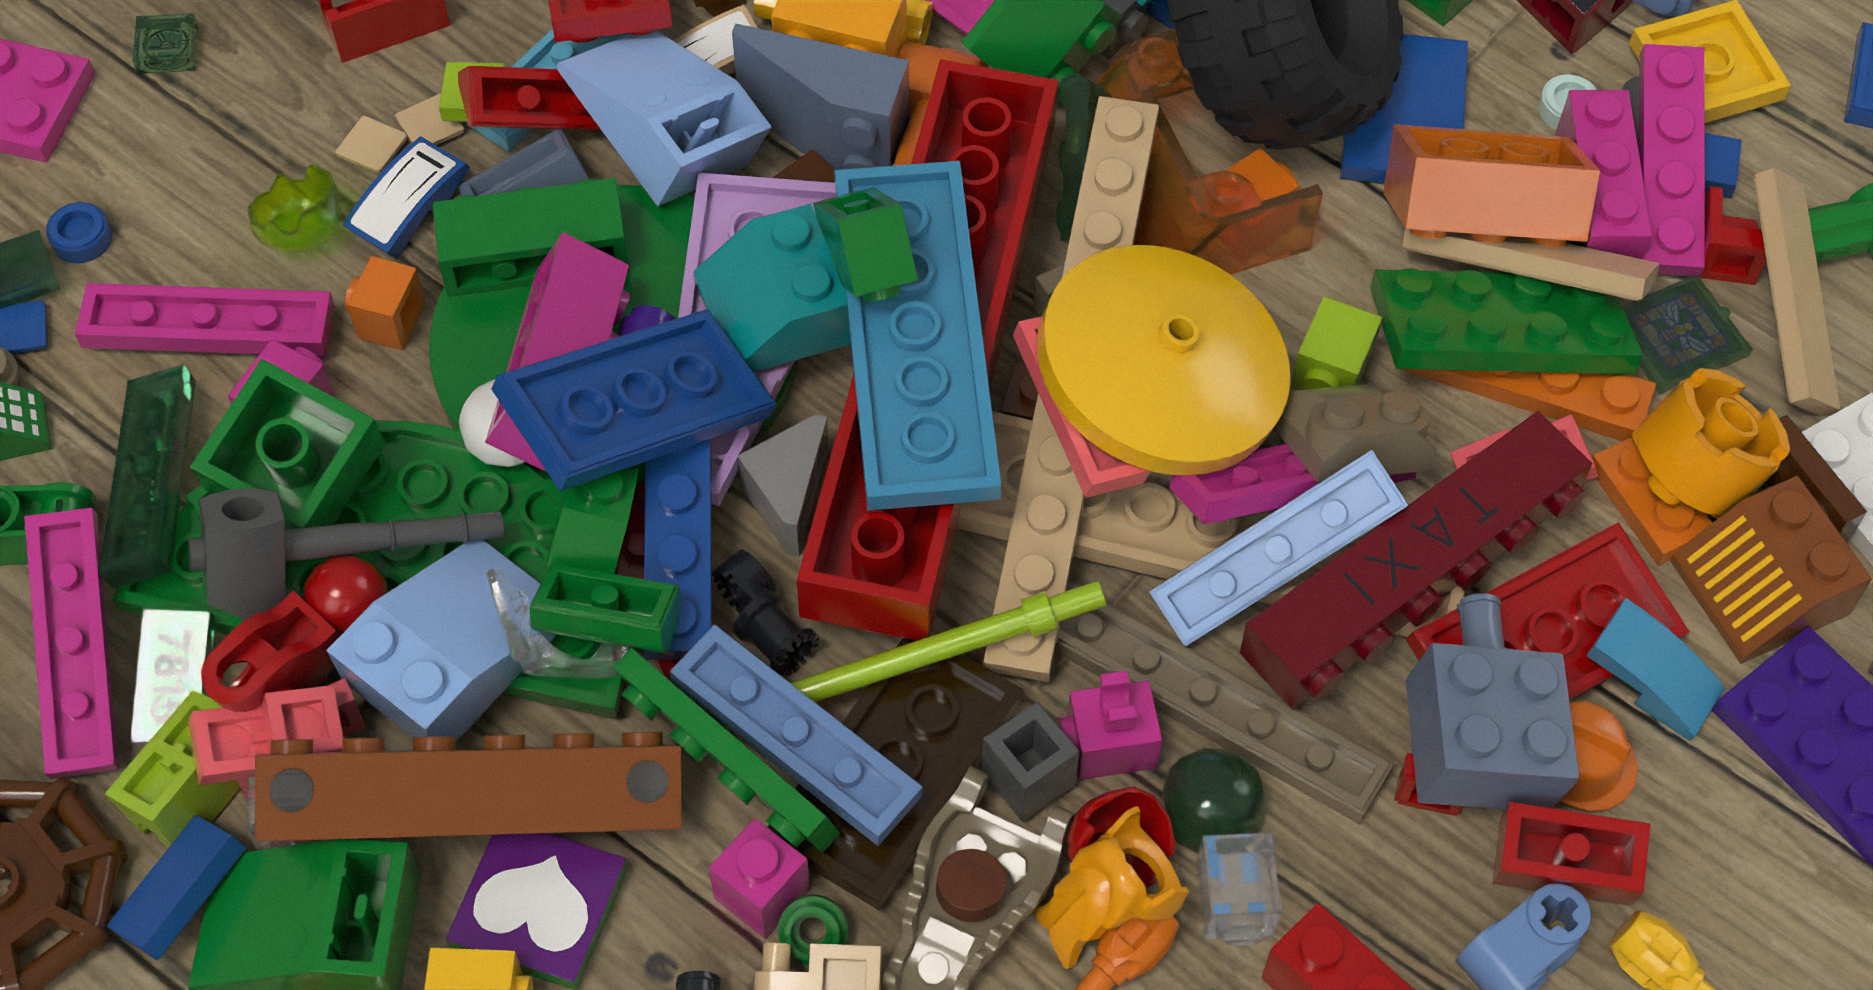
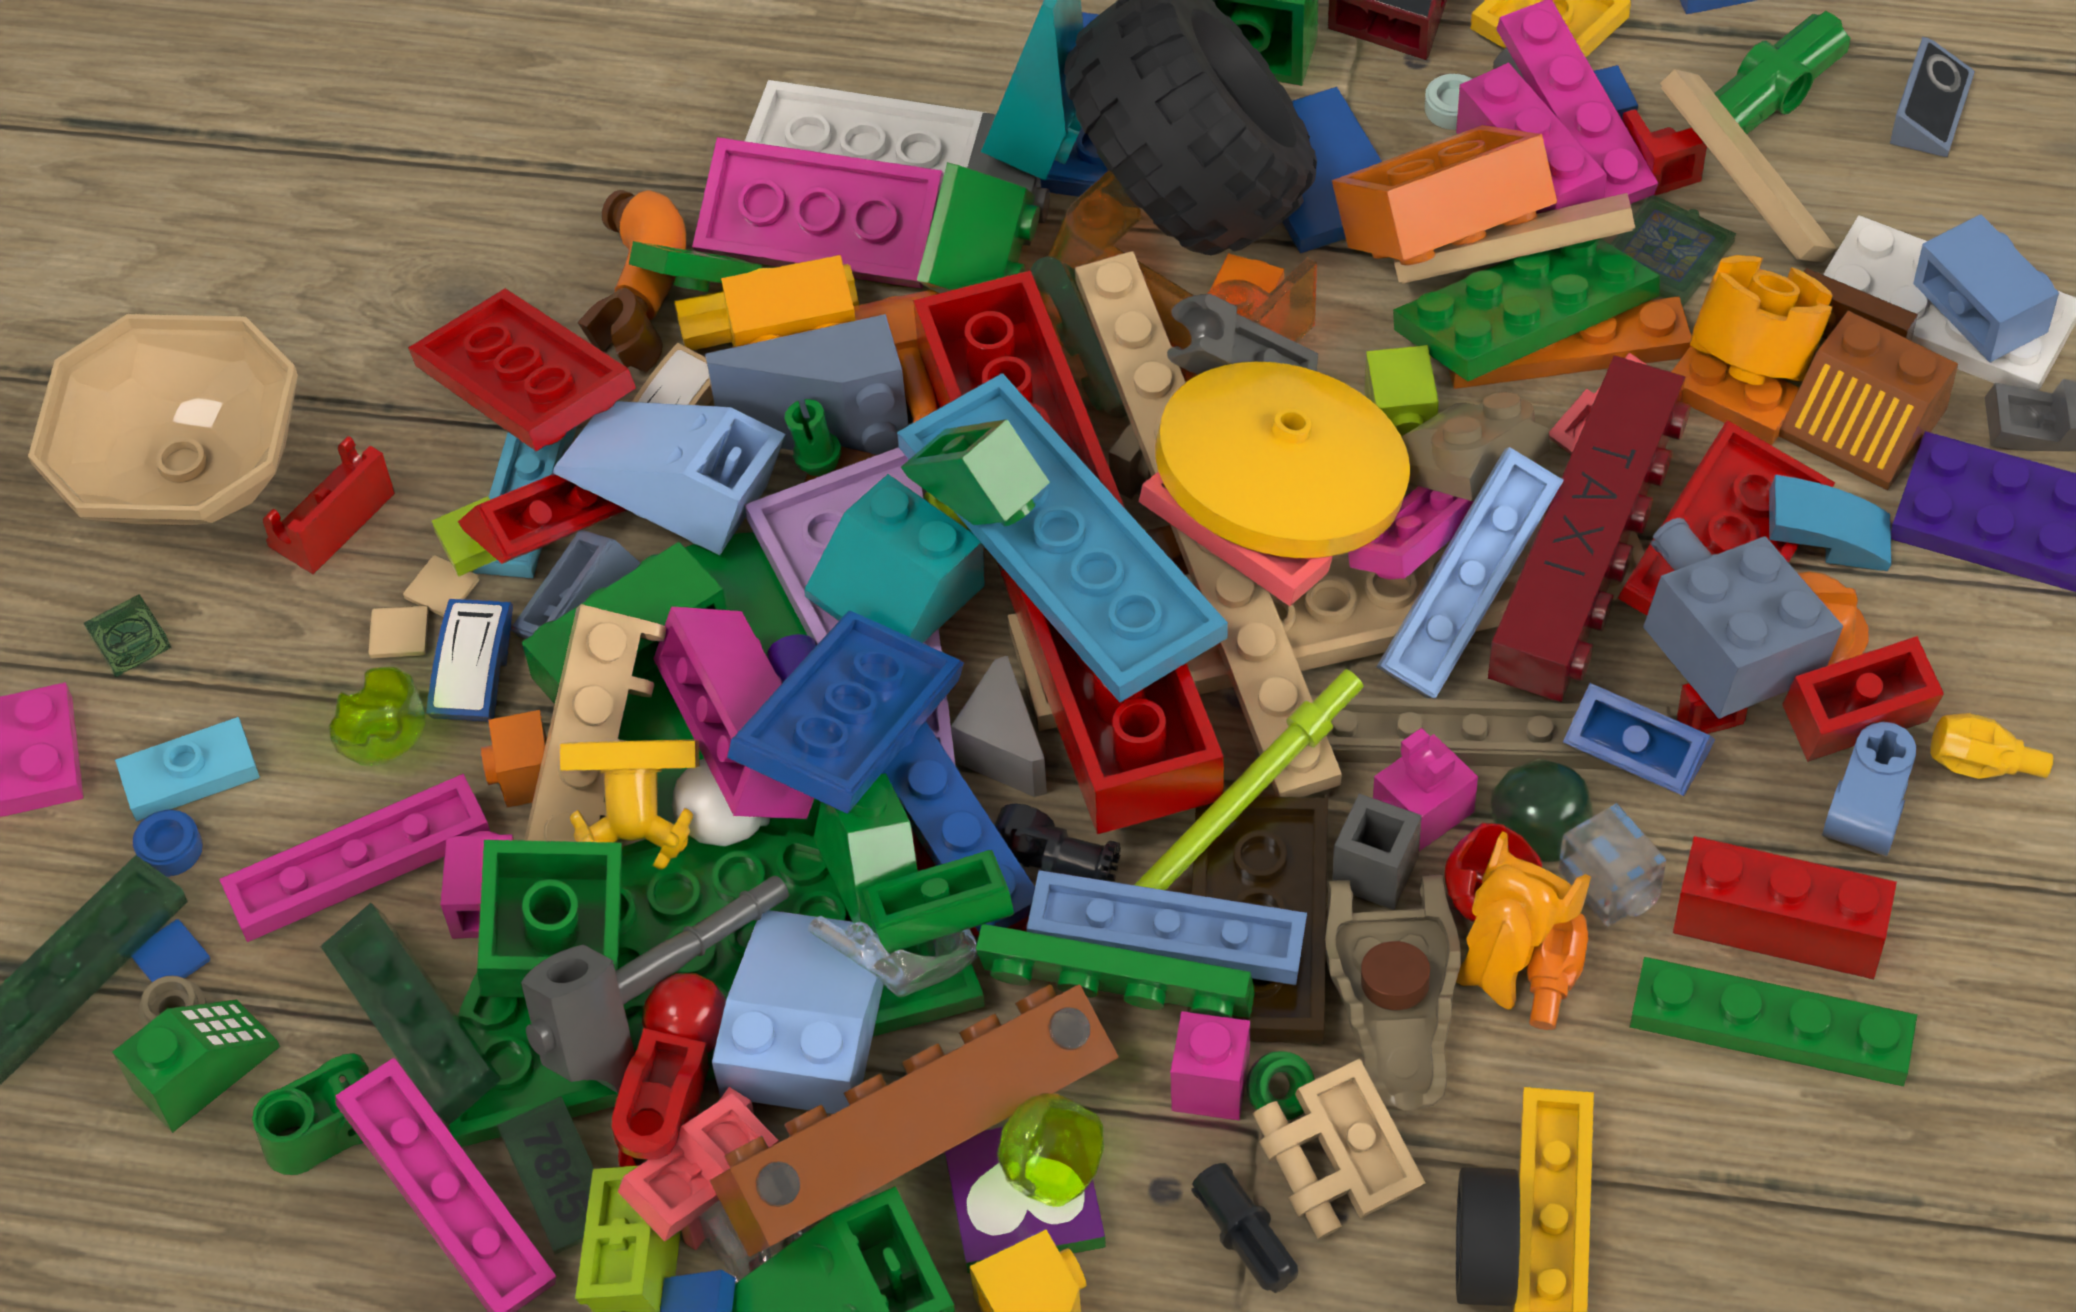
camera: 25 degrees left, 5 degrees down
none -> medium azure plate [115,717,260,821]
none -> tan hinge [524,604,667,842]
none -> yellow piece [560,739,700,869]
none -> green pin [785,399,842,476]
none -> clear neon green hair [997,1093,1104,1207]
none -> dark grey plate [1167,294,1318,375]
none -> blue slope [1563,683,1715,796]

